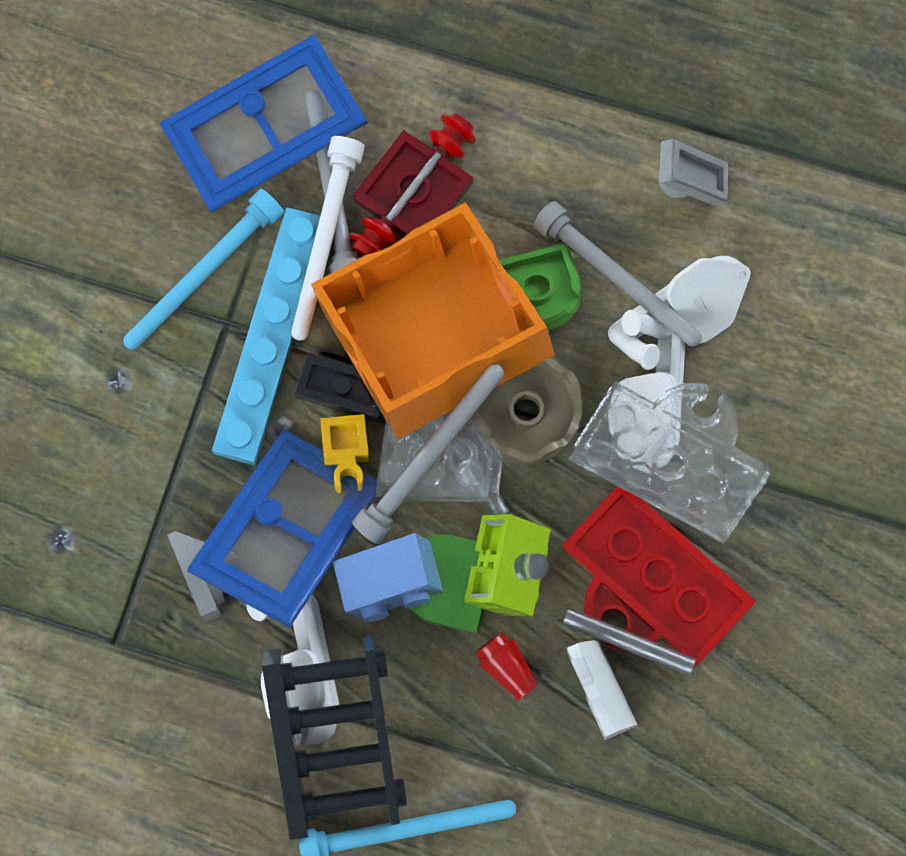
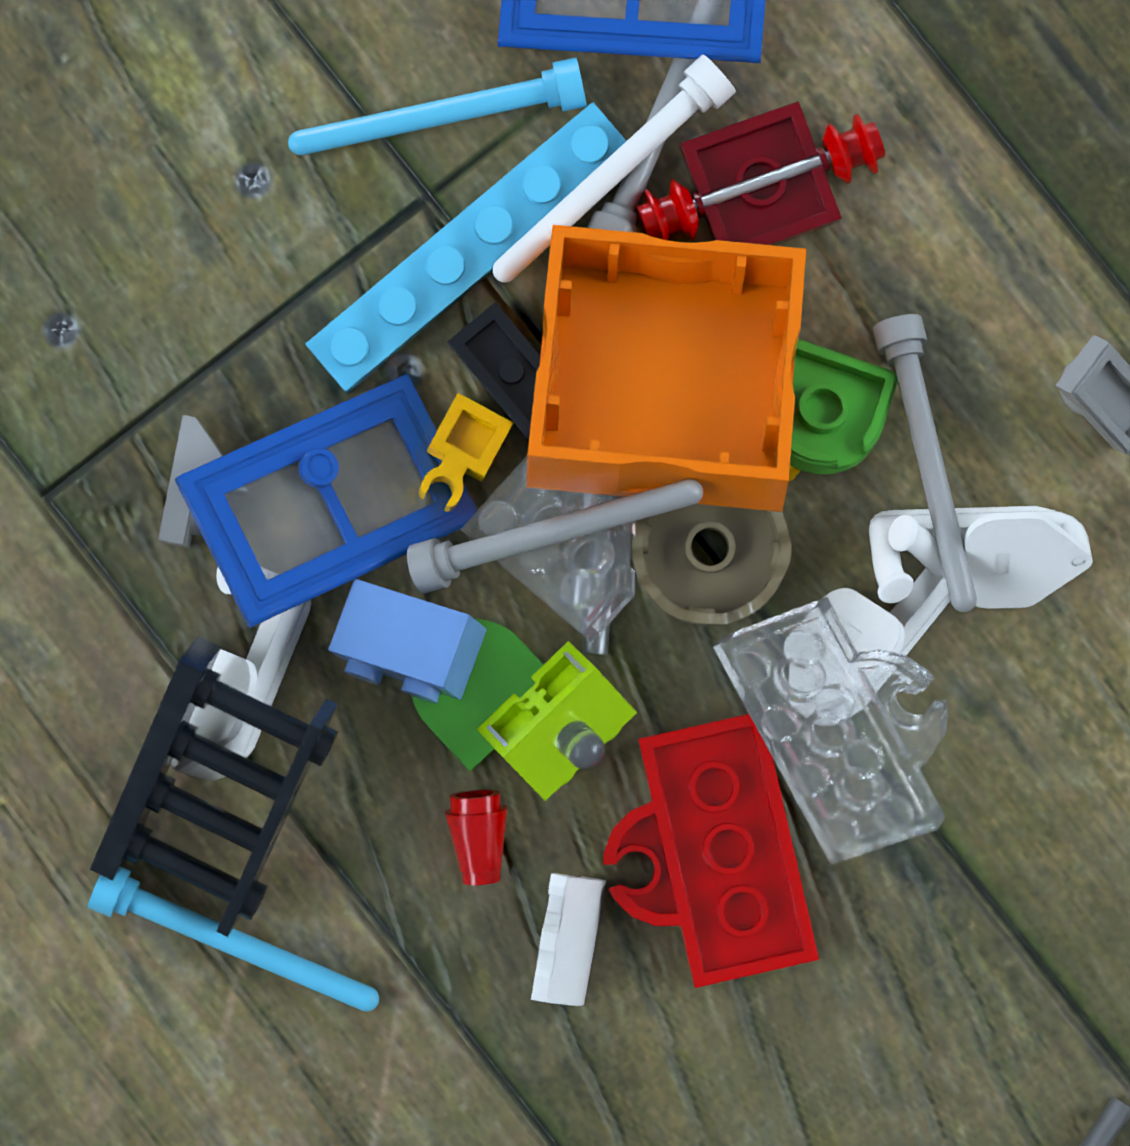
camera: 25 degrees right, 10 degrees up
flat silver bar [563,608,696,676] -> none

